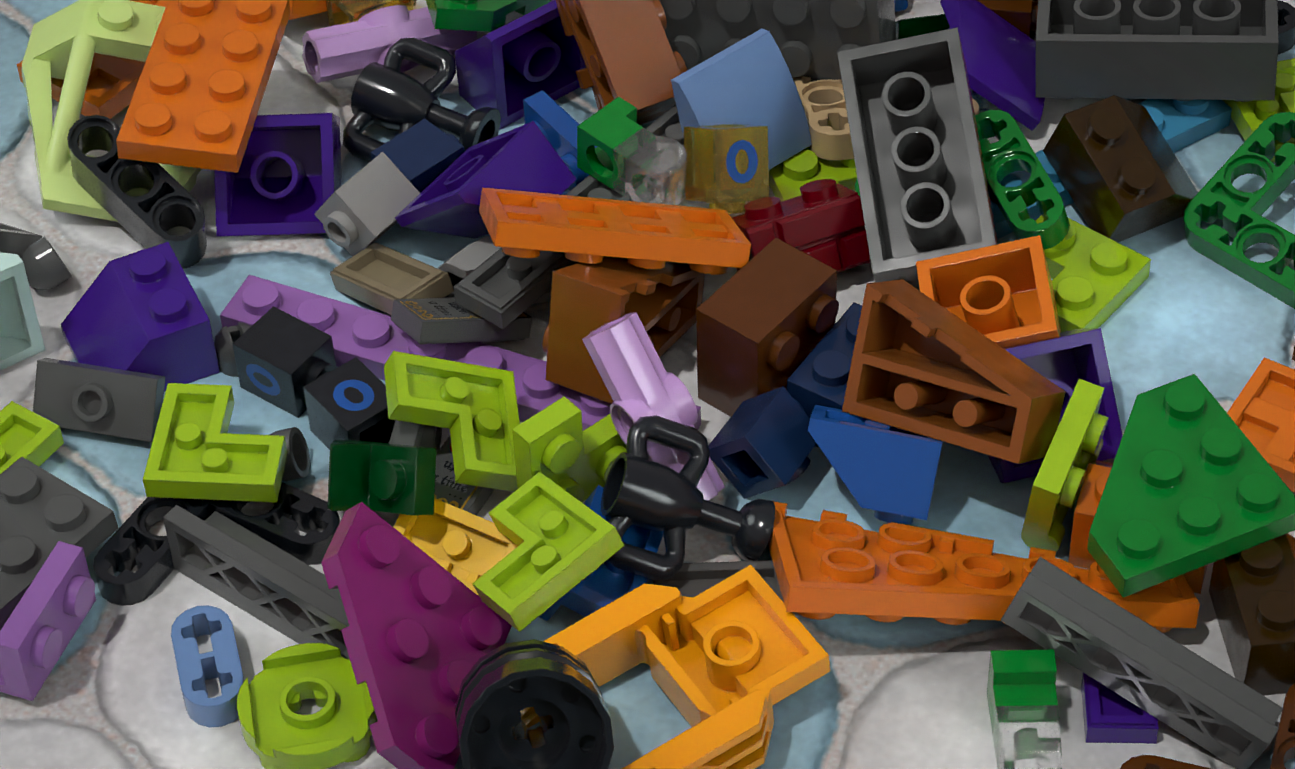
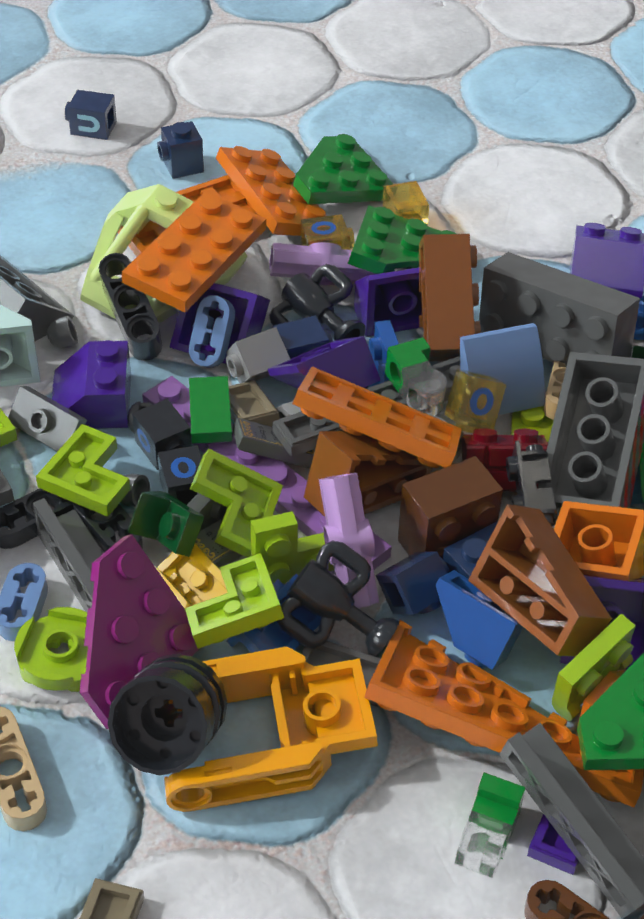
camera: 20 degrees right, 0 degrees up
none -> medium blue beam [189,296,235,368]
none -> green tile [189,376,232,444]
none -> black hinge [506,441,558,526]

